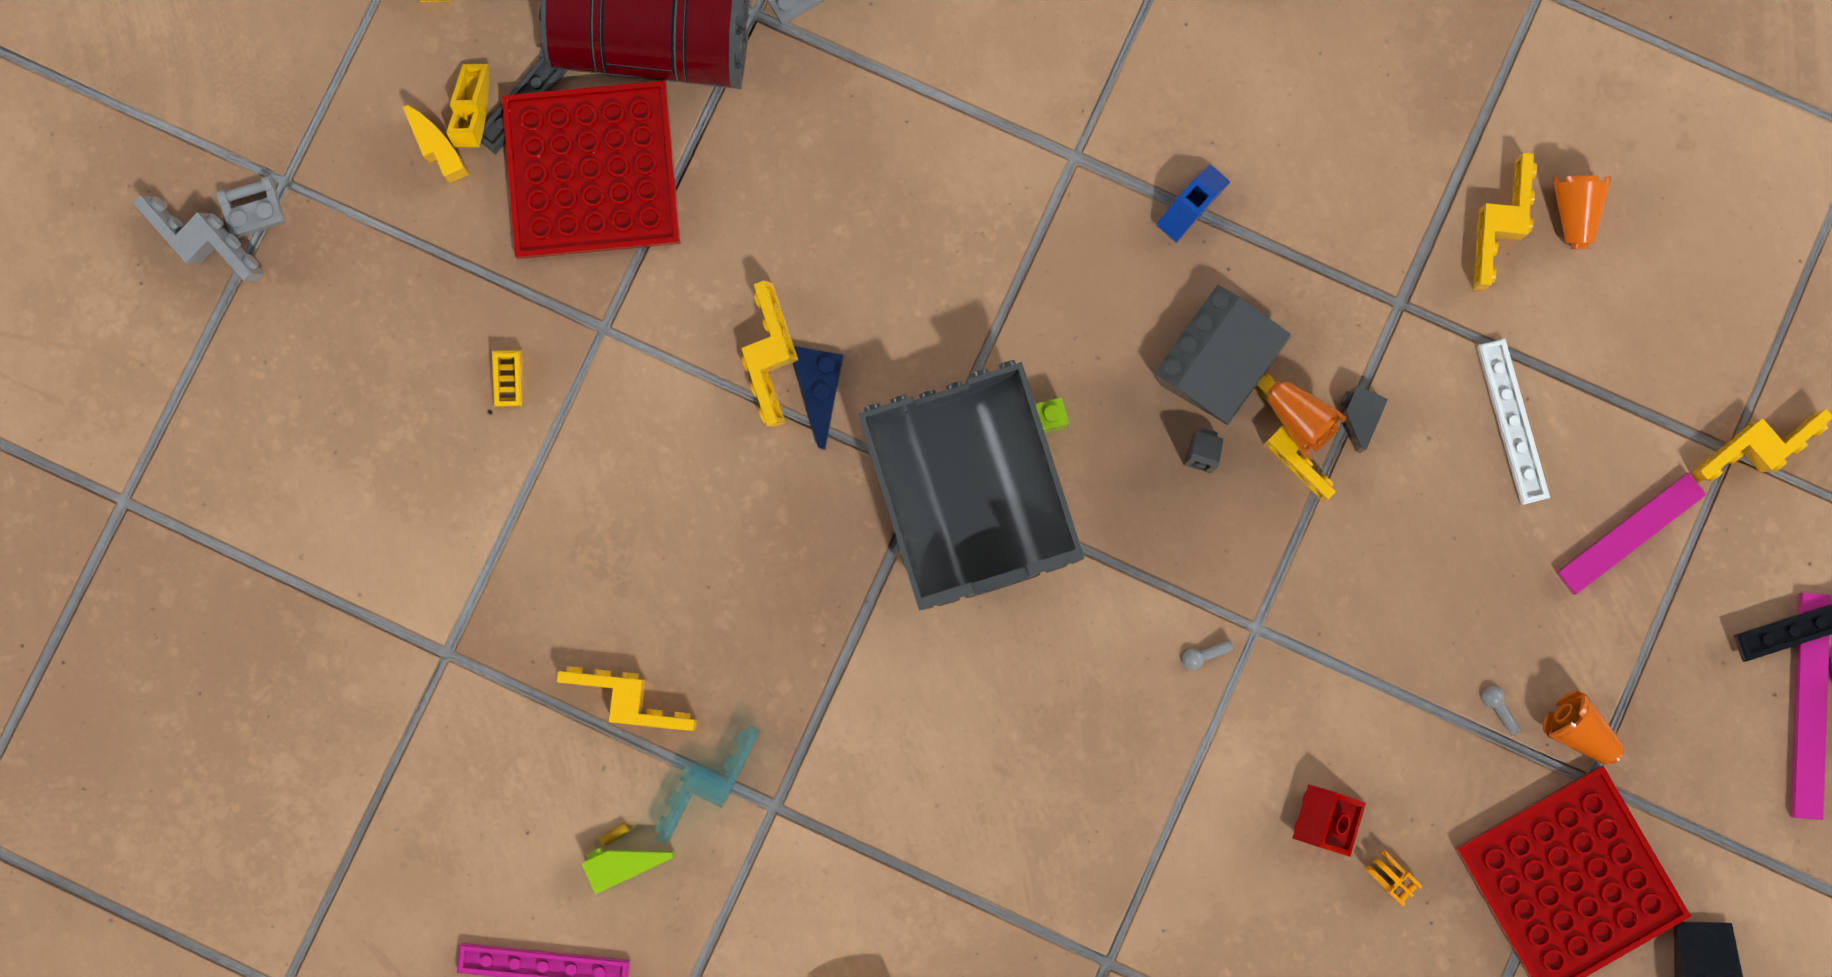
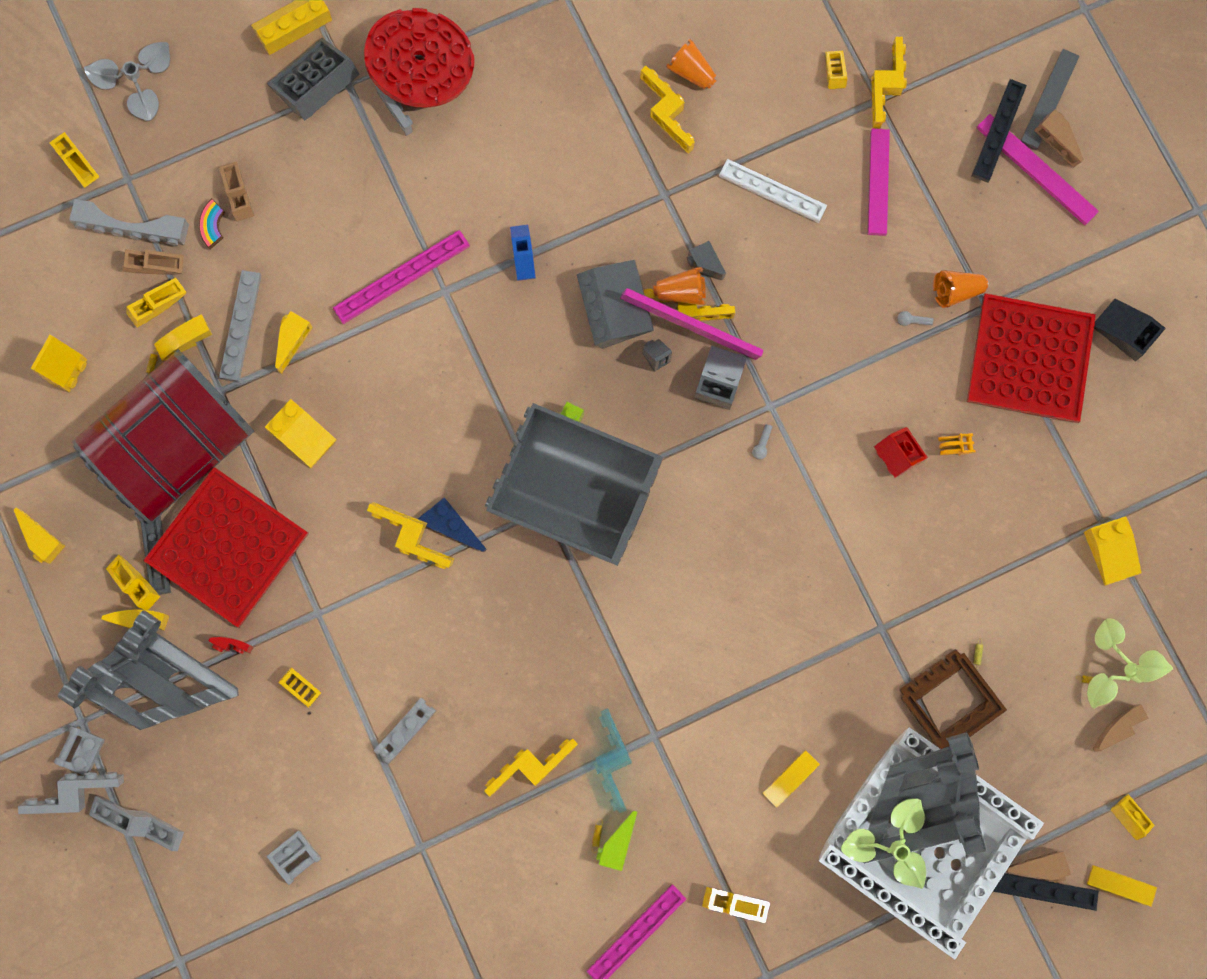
camera: 55 degrees left, 5 degrees down
none -> dark grey panel [58,610,239,730]
none -> light grey bracket [89,796,184,851]
none -> red slope [208,637,254,654]
none -> yellow slope [265,399,337,468]
none -> light grey plate [267,830,321,885]
none -> yellow slope [275,311,313,374]
none -> dark pink tile [333,230,470,324]
none -> light grey plate [374,698,436,764]
none -> dark pink tile [620,288,763,360]
none -> dark grey slope [694,346,747,410]
none -> yellow slope [825,50,847,89]

